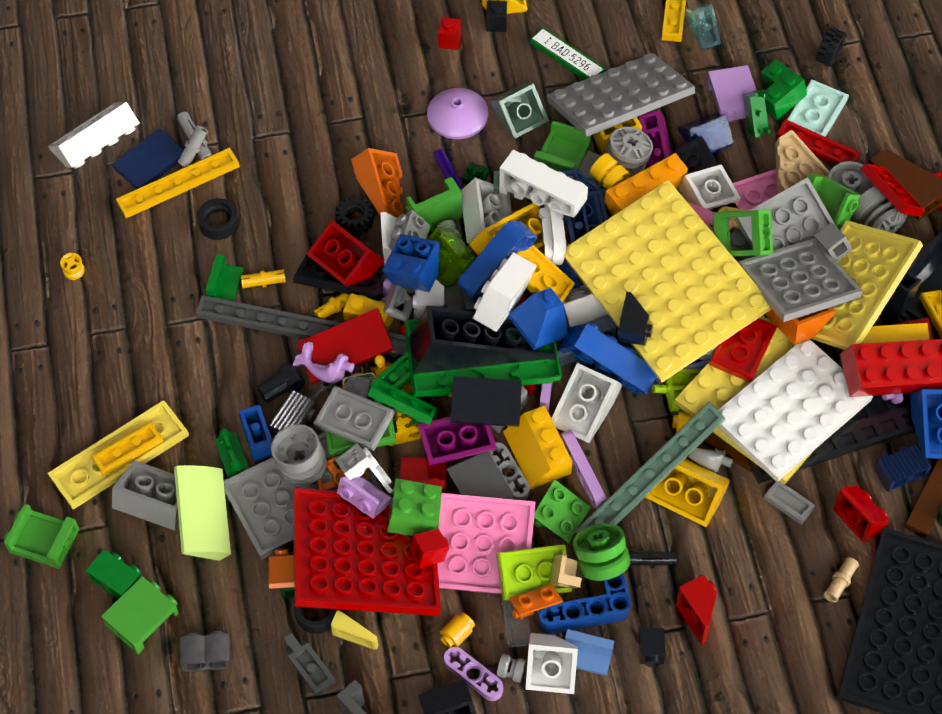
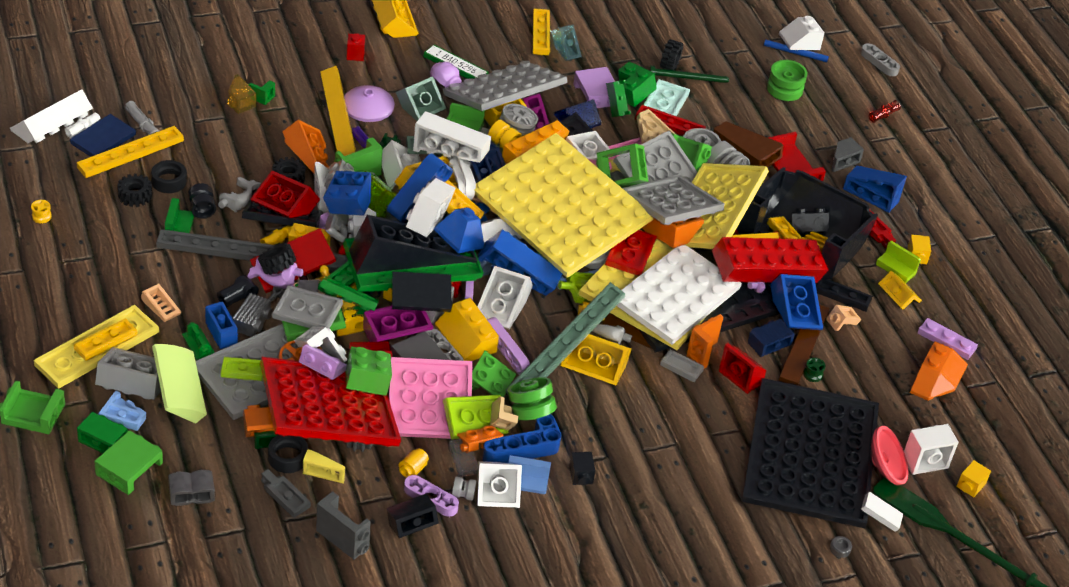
camera: 15 degrees left, 15 degrees down
light grey pin [178,125,208,167] -> none
yellow pin [241,269,286,289] -> none
light grey wheel [271,424,328,486] -> none
red brick [409,529,449,568] -> none
black brick [486,1,507,32] -> none
black slope [618,292,653,346] -> none
black pin [629,549,677,568] -> none
red slope [676,574,717,645] -> none
light grey brick [814,222,853,262] -> none
tan pin [824,557,859,603] -> none
red tile [860,164,925,216] -> none
none -> white pin [65,112,101,138]
none -> light blue wing [98,391,146,431]
none -> black tyre [117,174,152,207]
none -> light nougat slope [141,284,181,322]
none -> black wheel [188,183,216,219]
none -> light grey animal [218,177,261,212]
none -> lime plate [221,357,263,381]
none -> clear yellow slope [227,74,256,114]
none -> green panel [248,80,275,105]
none -> black tyre [258,243,296,275]
none -> yellow tile [320,66,356,156]
none -> lavender hair [430,61,462,88]
none -> dark green bar [649,65,729,83]
none -> orange bracket [686,314,723,369]

